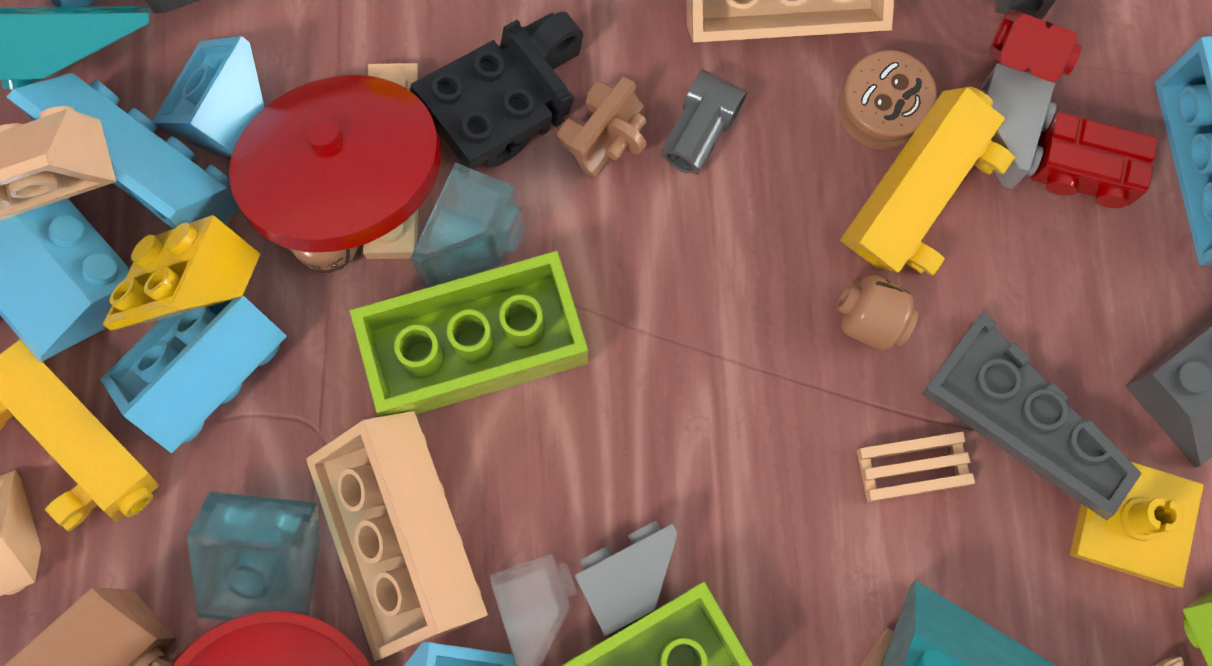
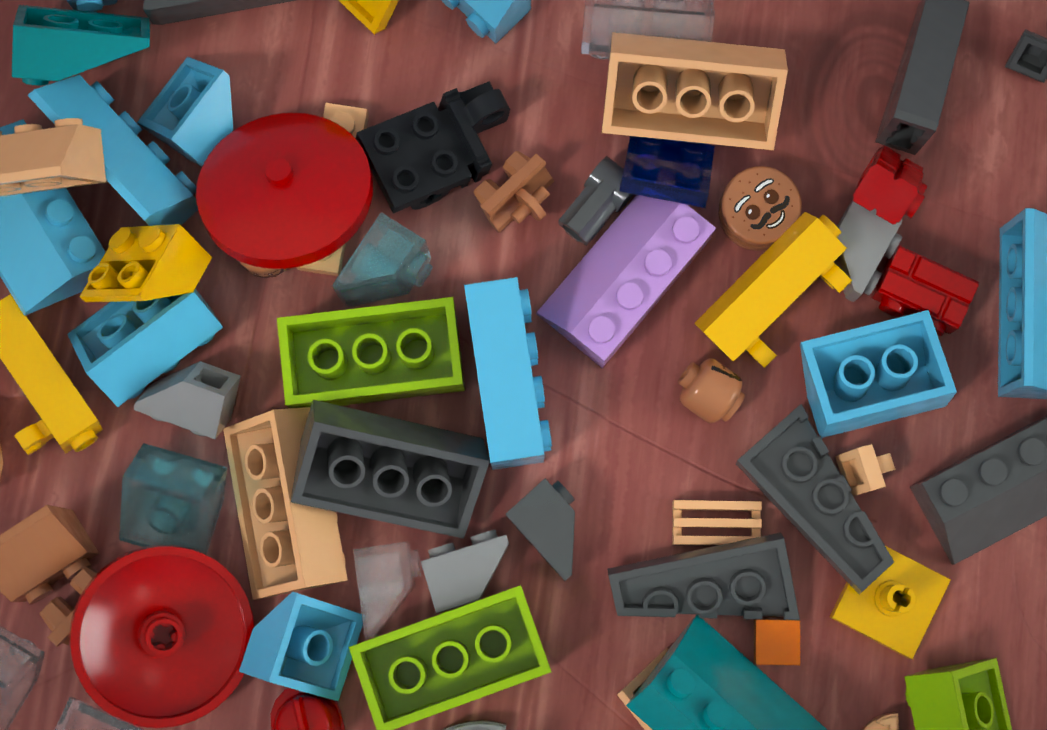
camera: 15 degrees right, 5 degrees up
none -> light grey slope [134,361,241,439]
none -> dark grey slope [291,400,490,539]
none -> medium azure brick [464,277,552,470]
none -> dark grey slope [506,478,575,581]
none -> lavender slope [536,184,716,368]
none -> dark grey wing [607,532,800,620]
none -> clear blue plate [619,136,715,208]
none -> orange tile [754,619,800,666]
none -> medium azure slope [800,310,957,438]
none -> light nougat tile [835,444,896,496]

